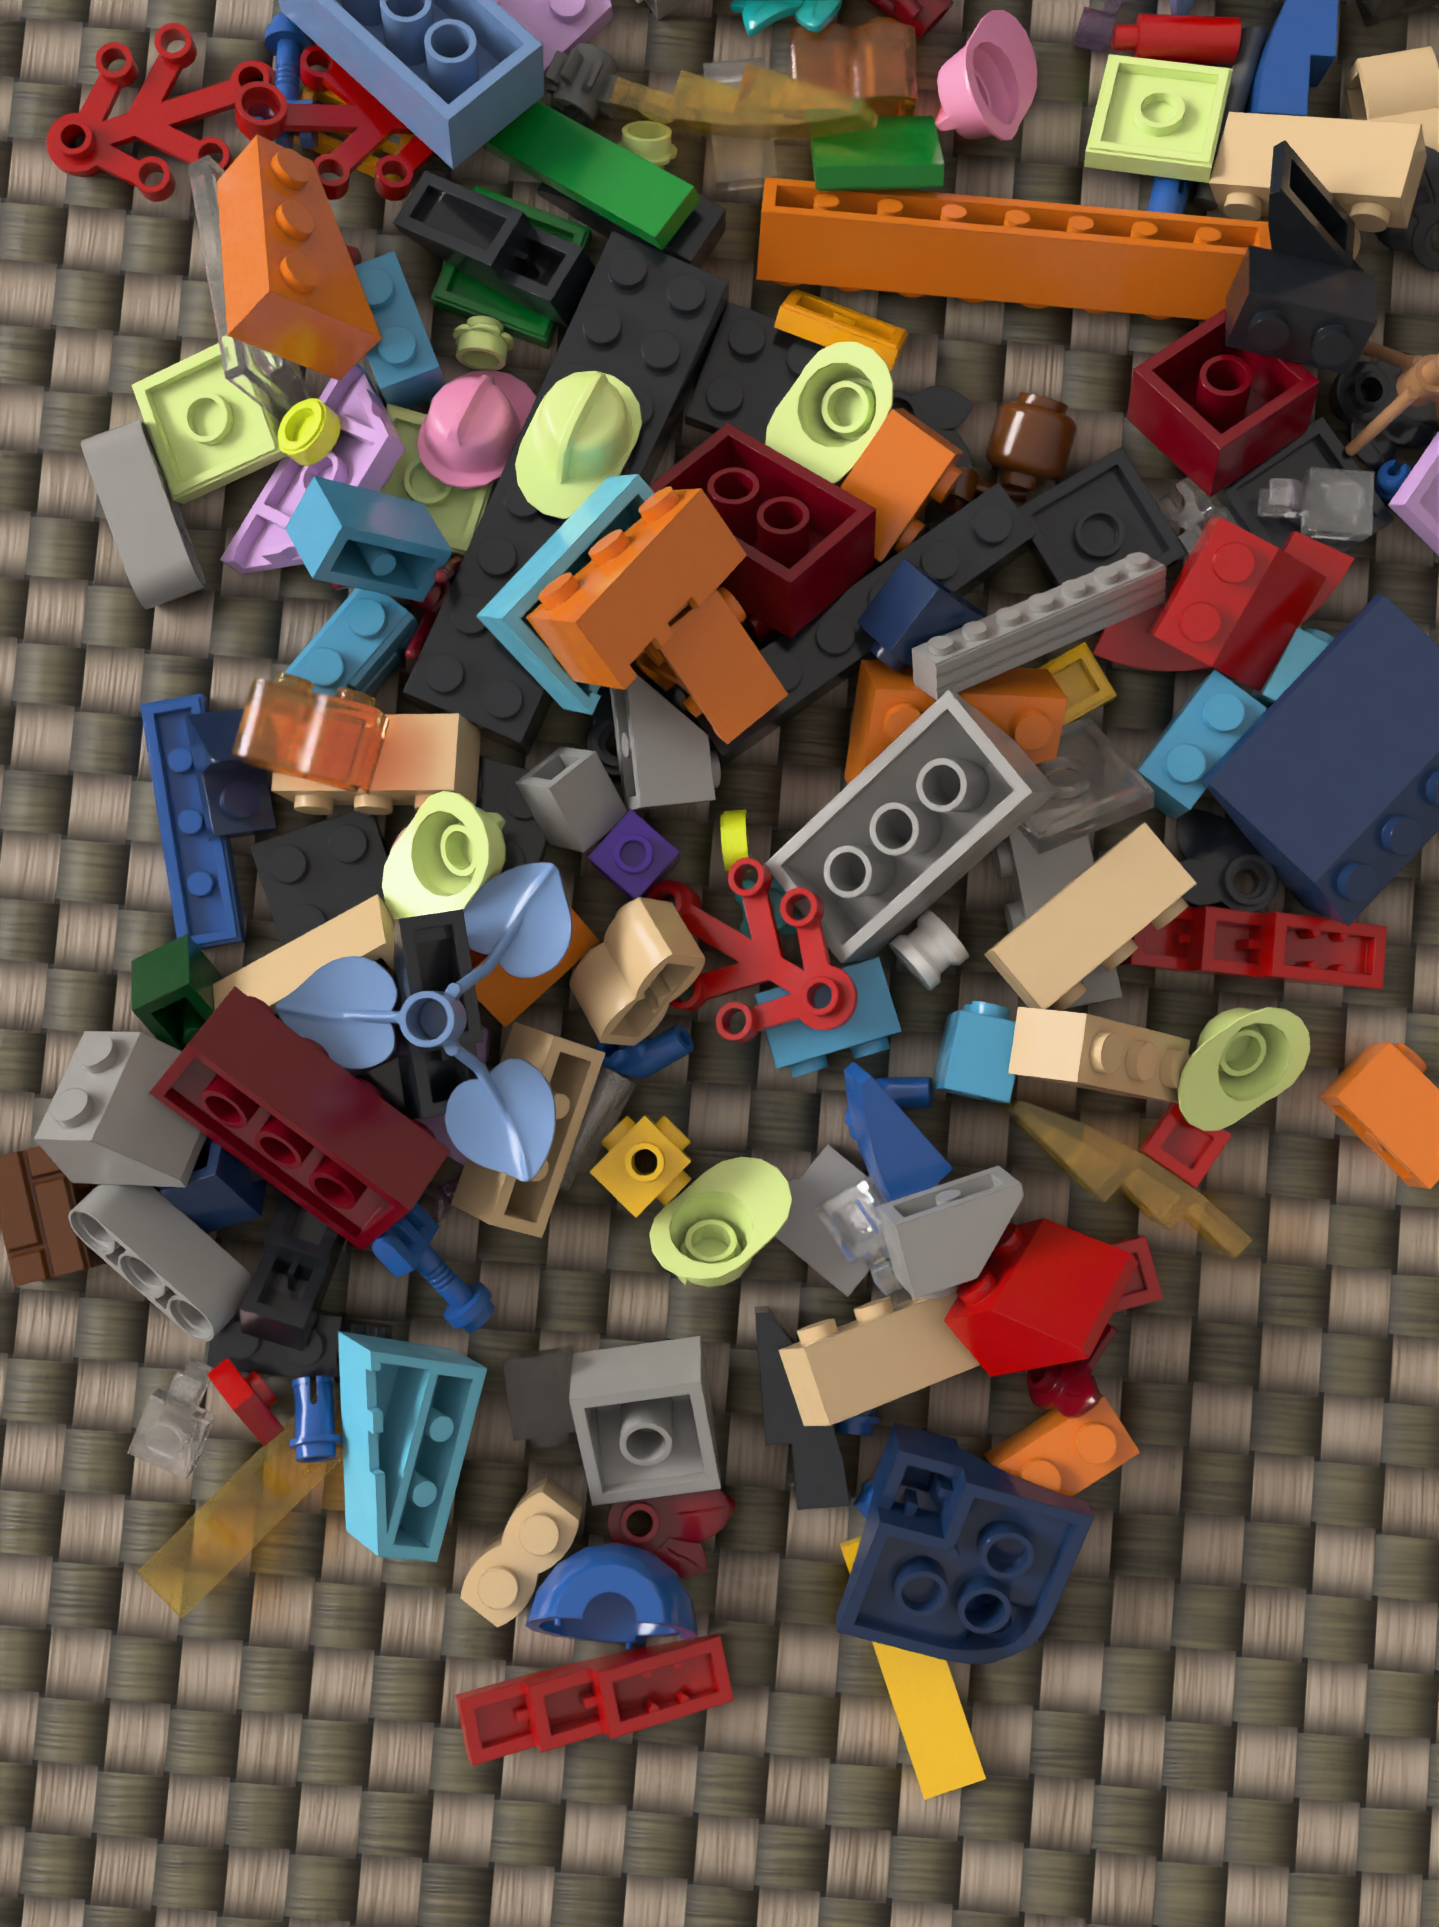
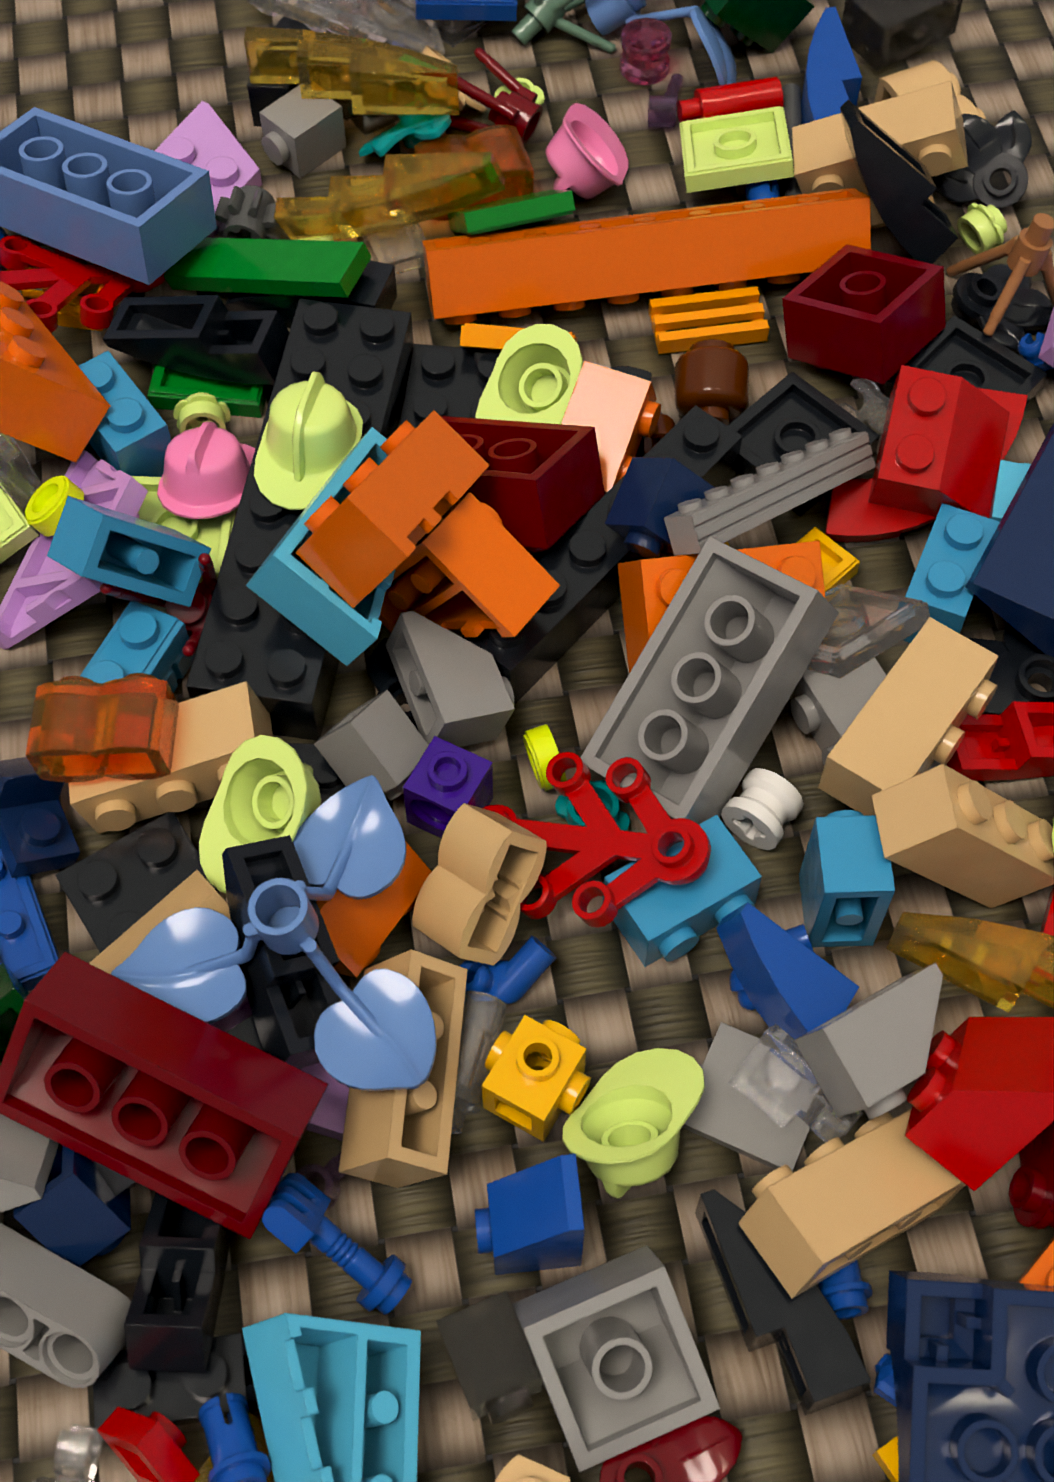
camera: 15 degrees left, 25 degrees down
black brick [1225,245,1377,376] -> none
clear plate [1258,467,1375,541] -> none
none -> blue slope [474,1154,585,1275]
none -> light orange tile [648,286,769,354]
none -> yellowish green plate [957,203,1007,254]

